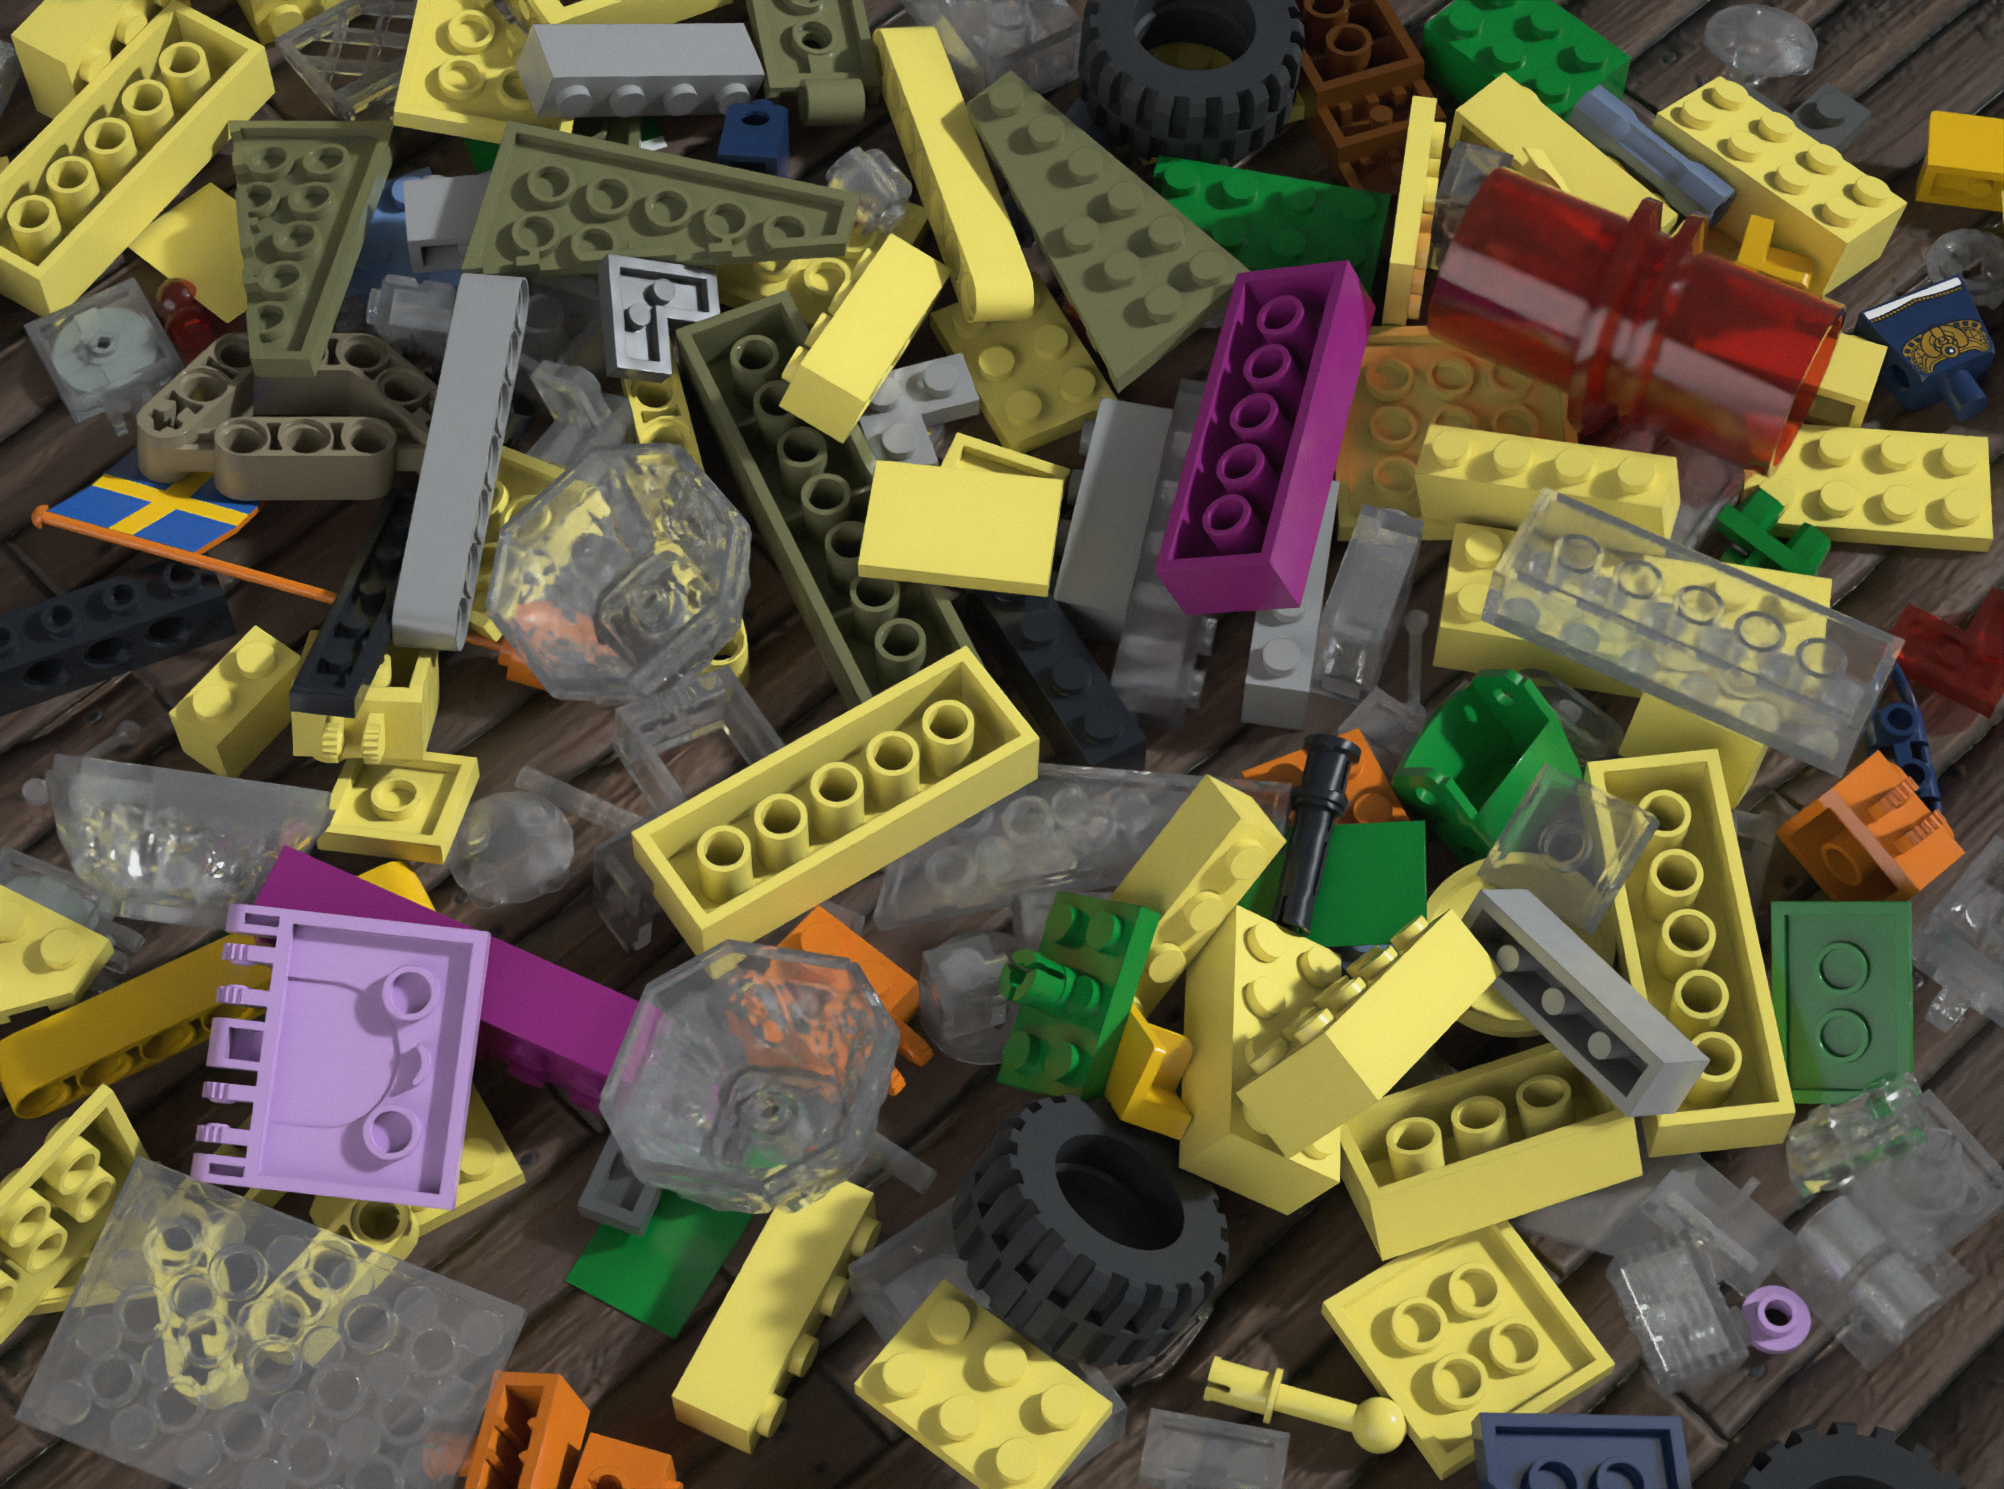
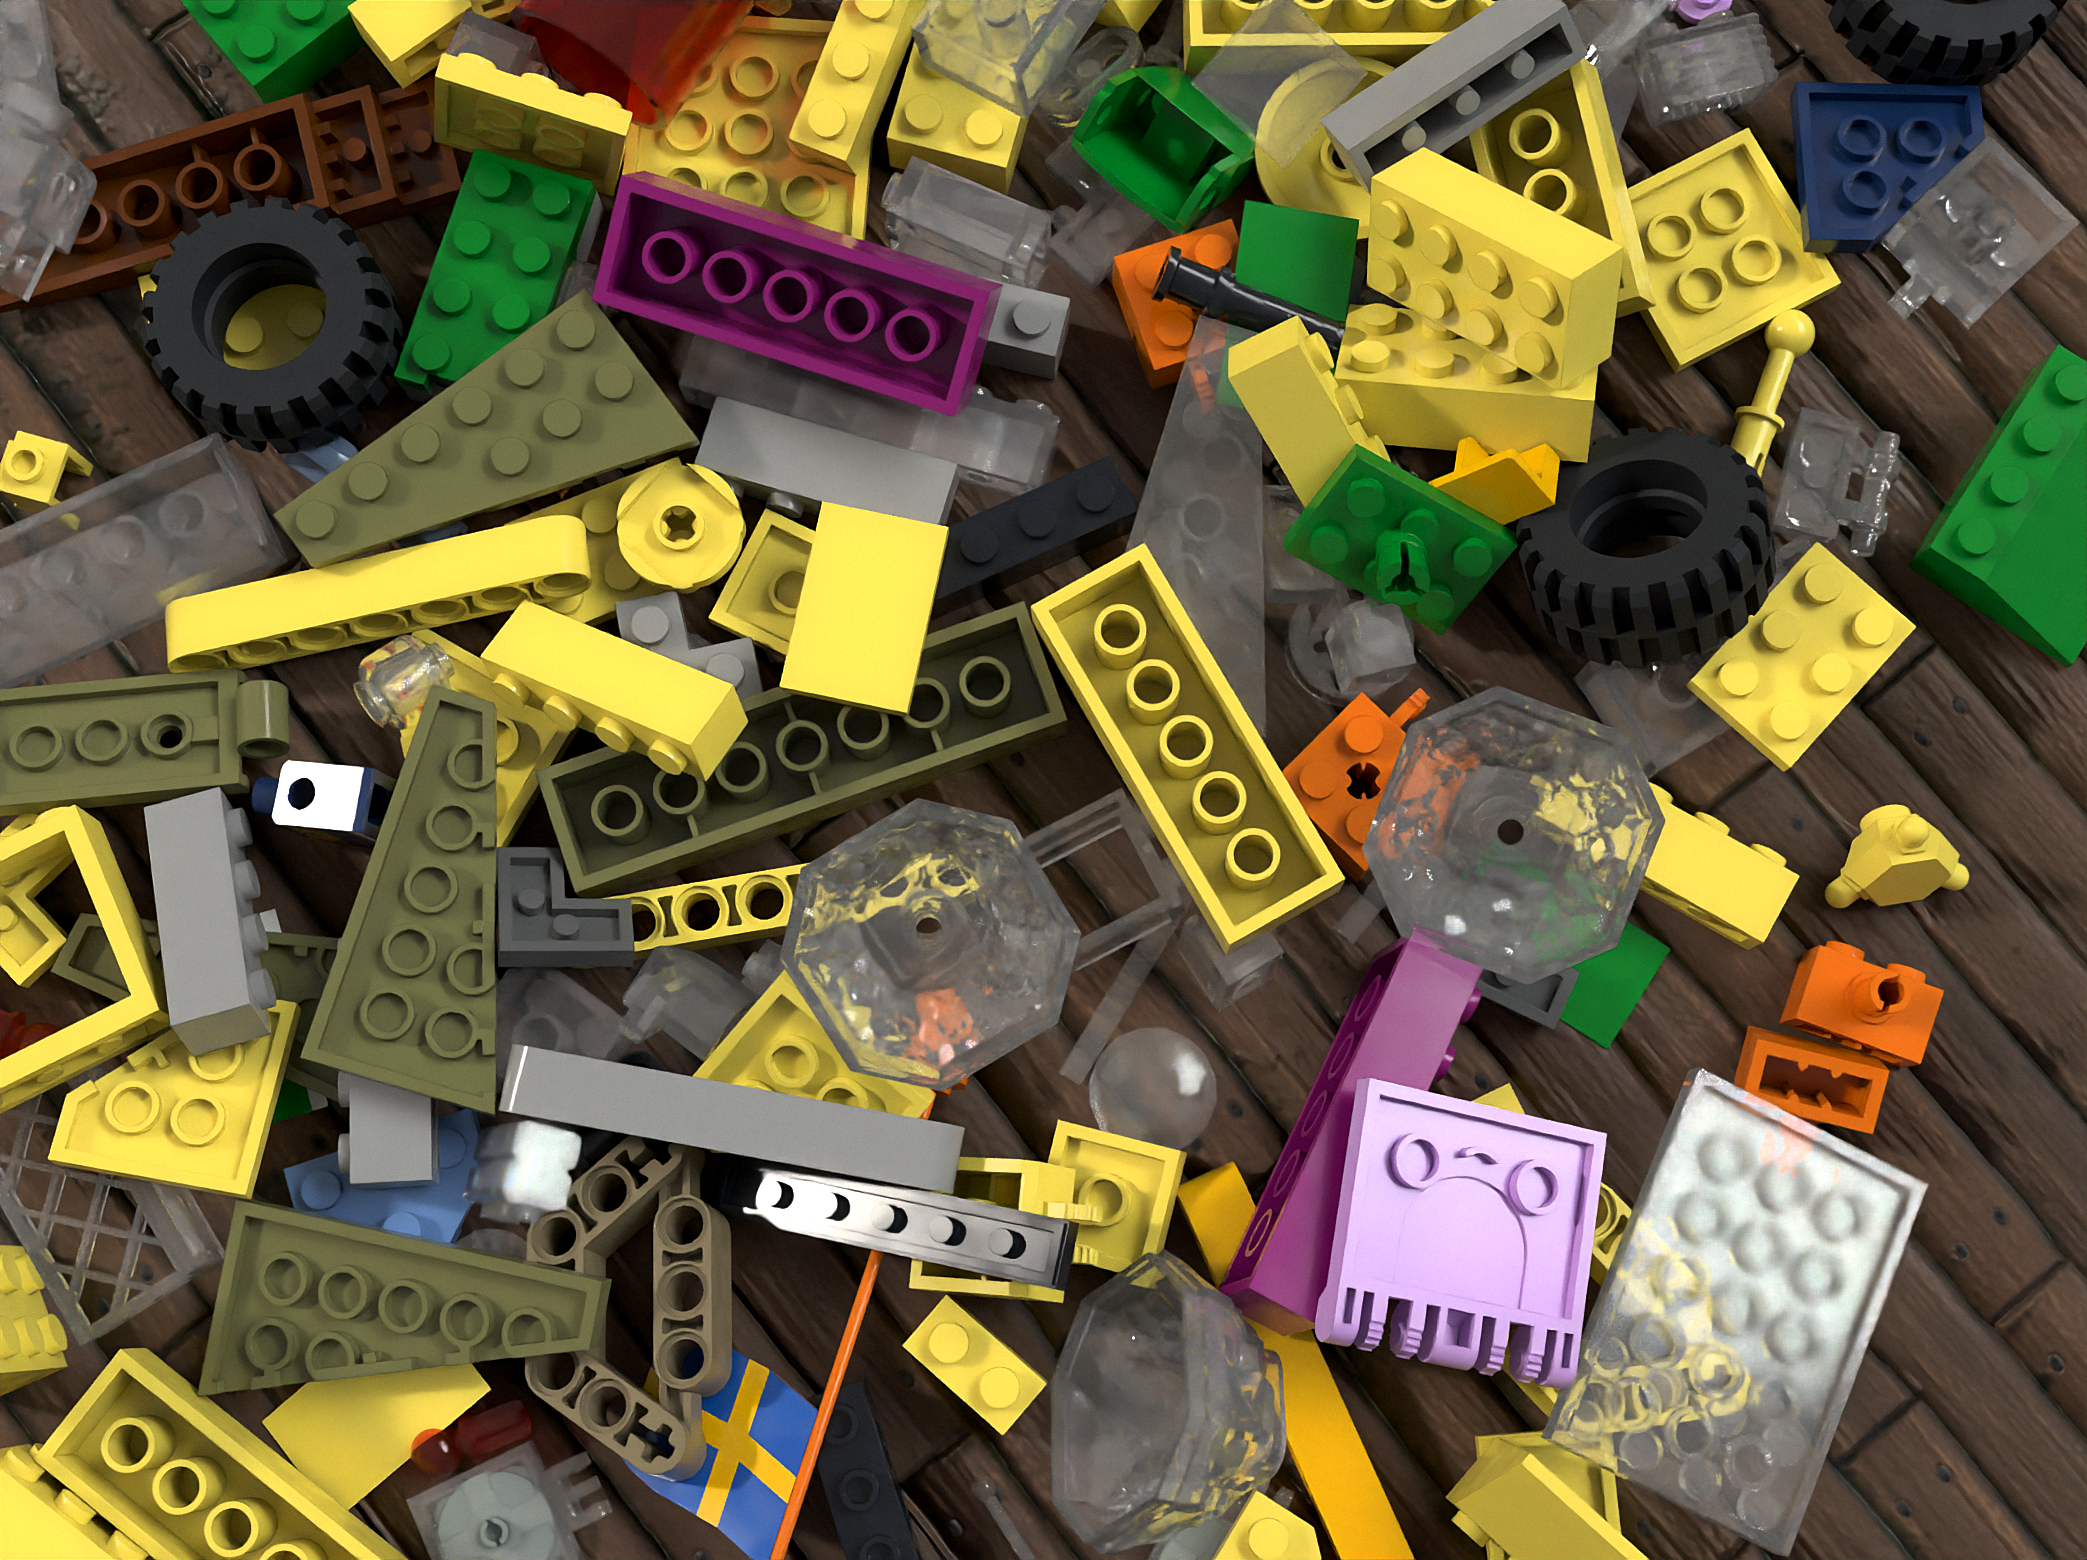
camera: 85 degrees left, 20 degrees up
none -> light yellow plate [617,463,746,594]

